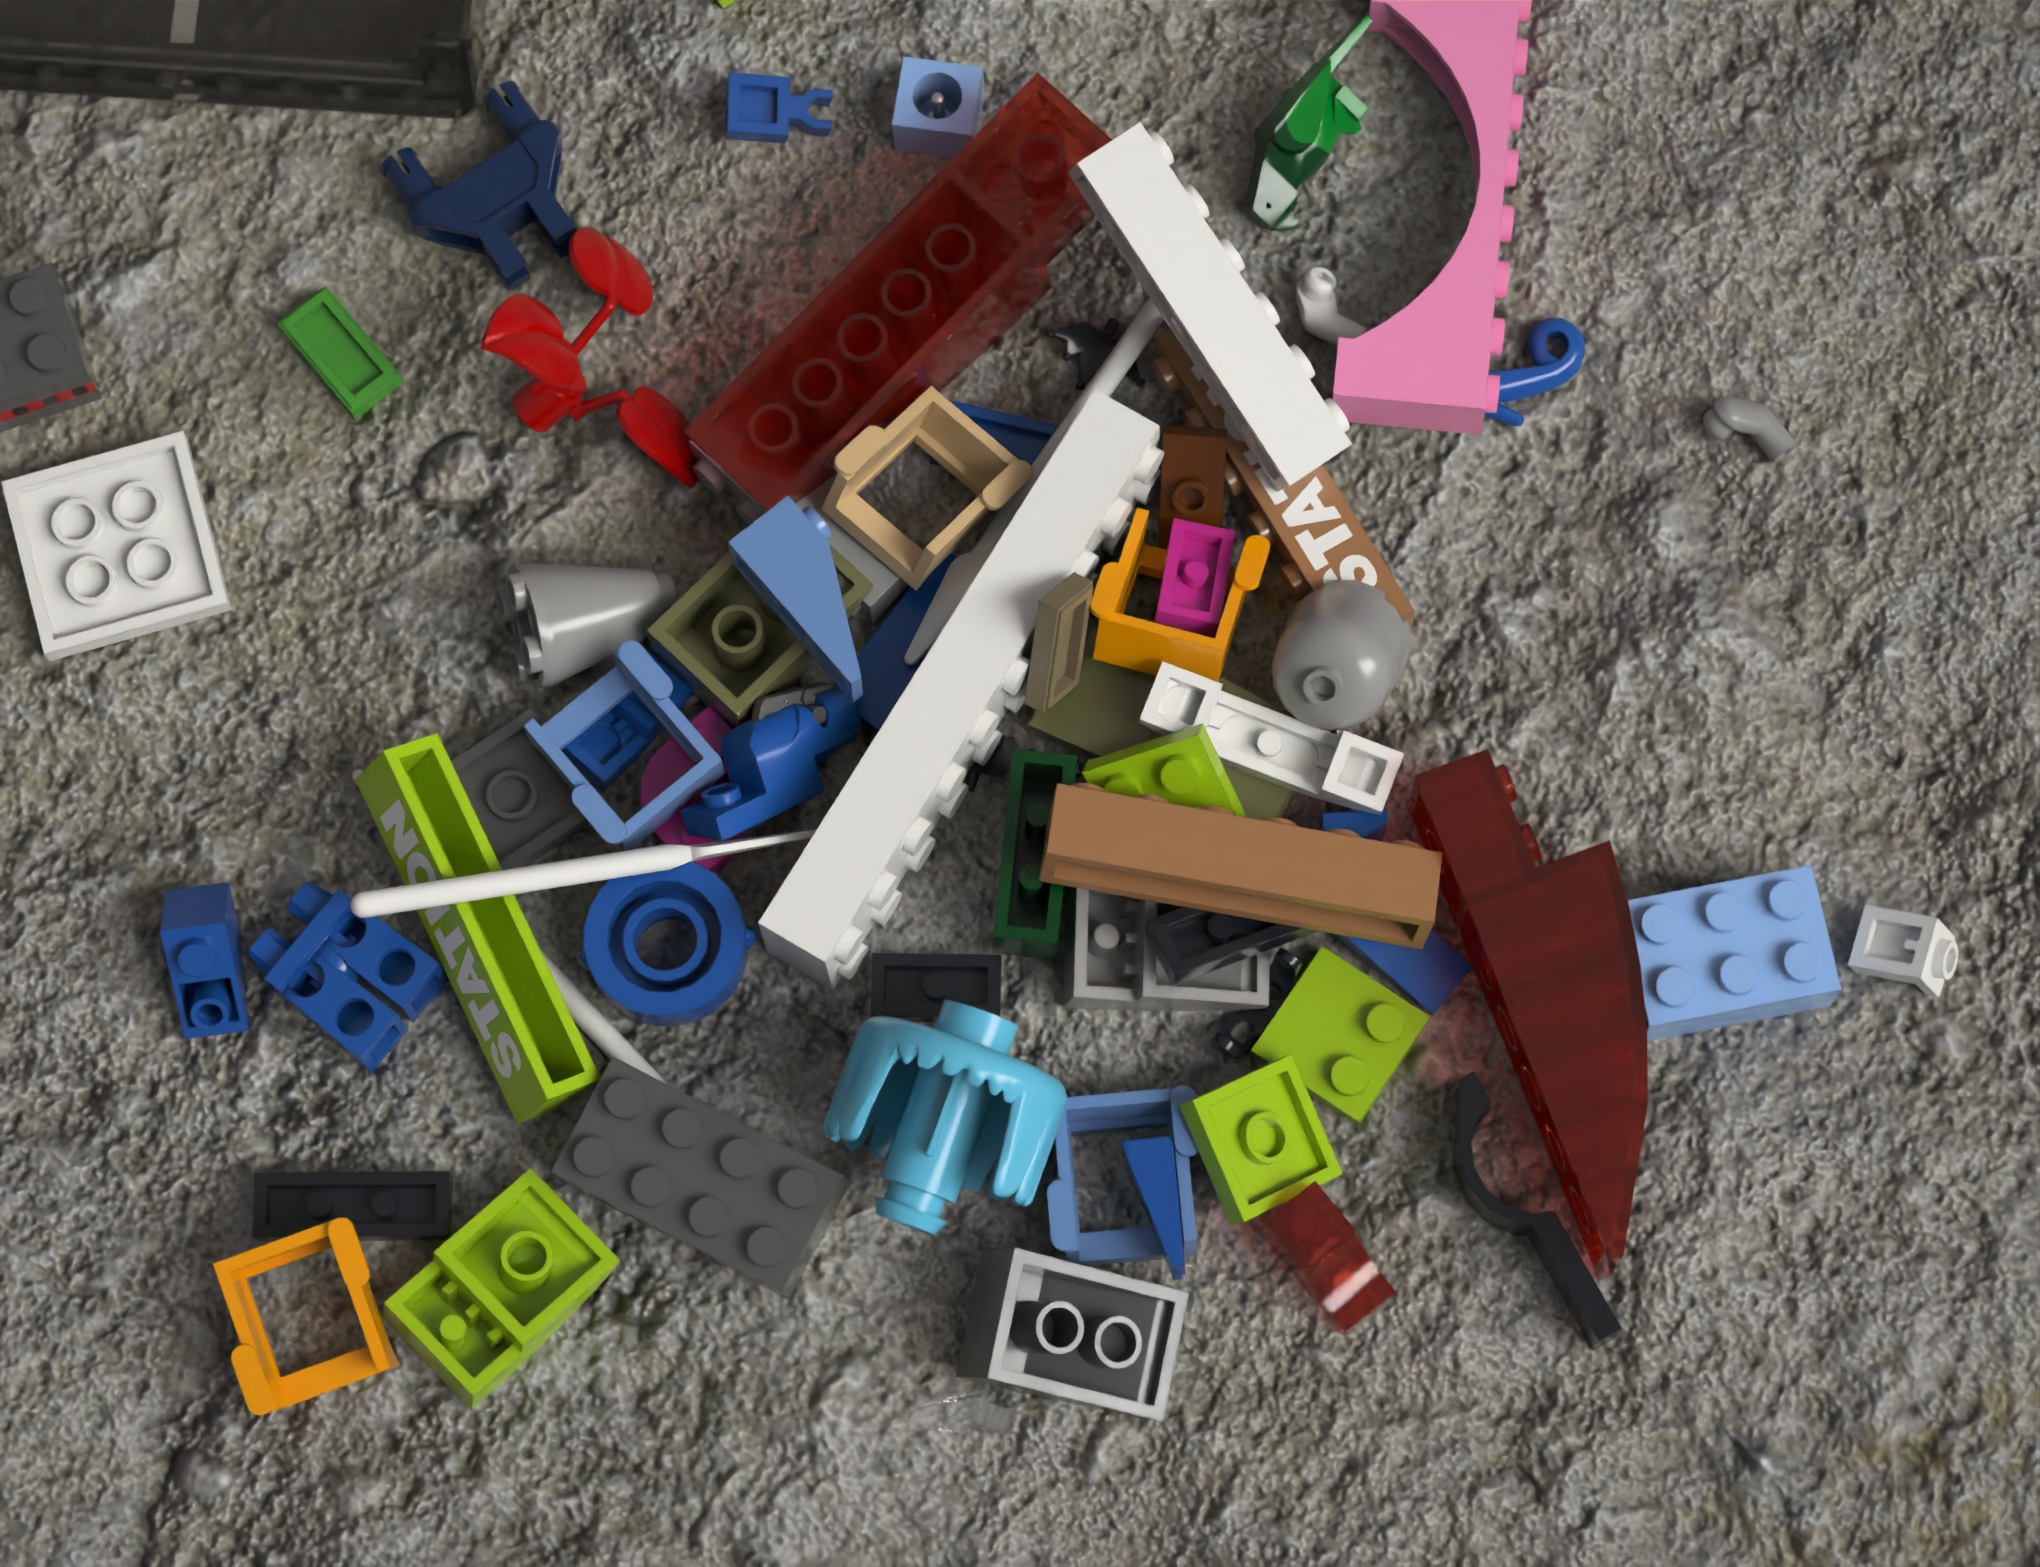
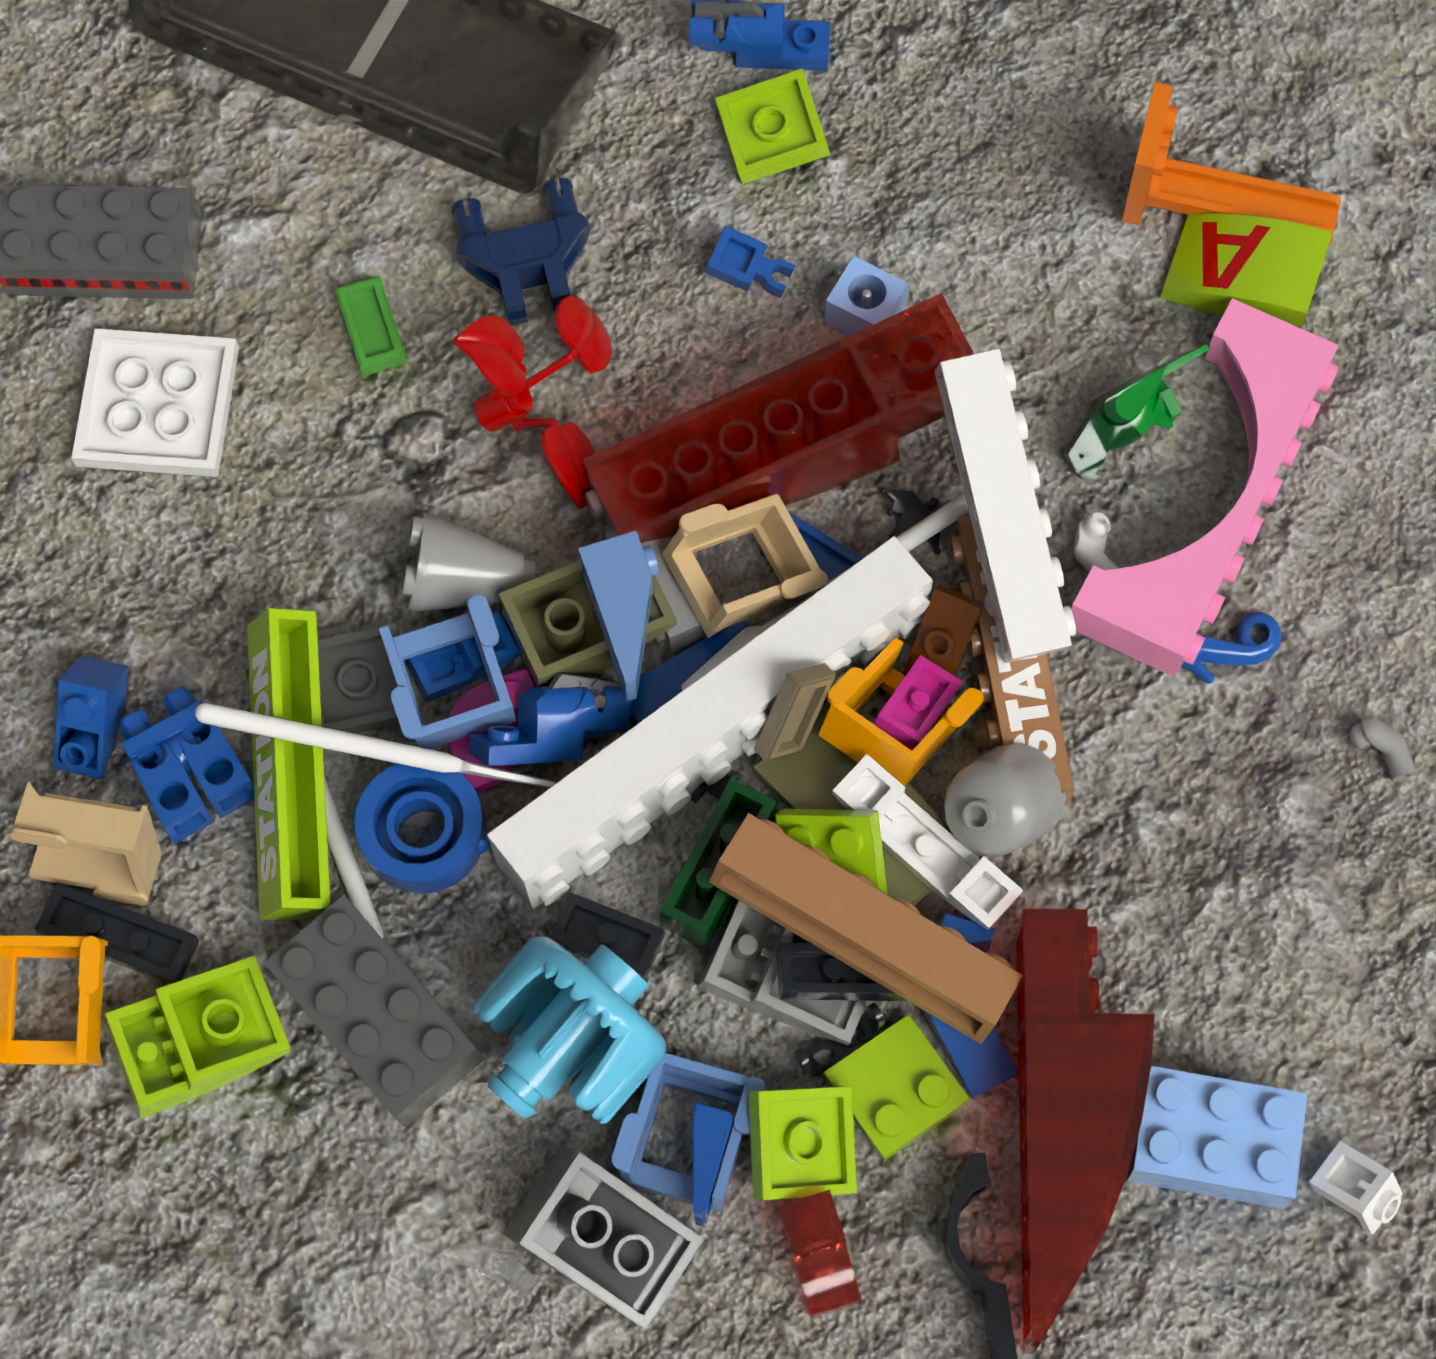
camera: 20 degrees right, 5 degrees down
none -> tan piece [10,781,162,906]

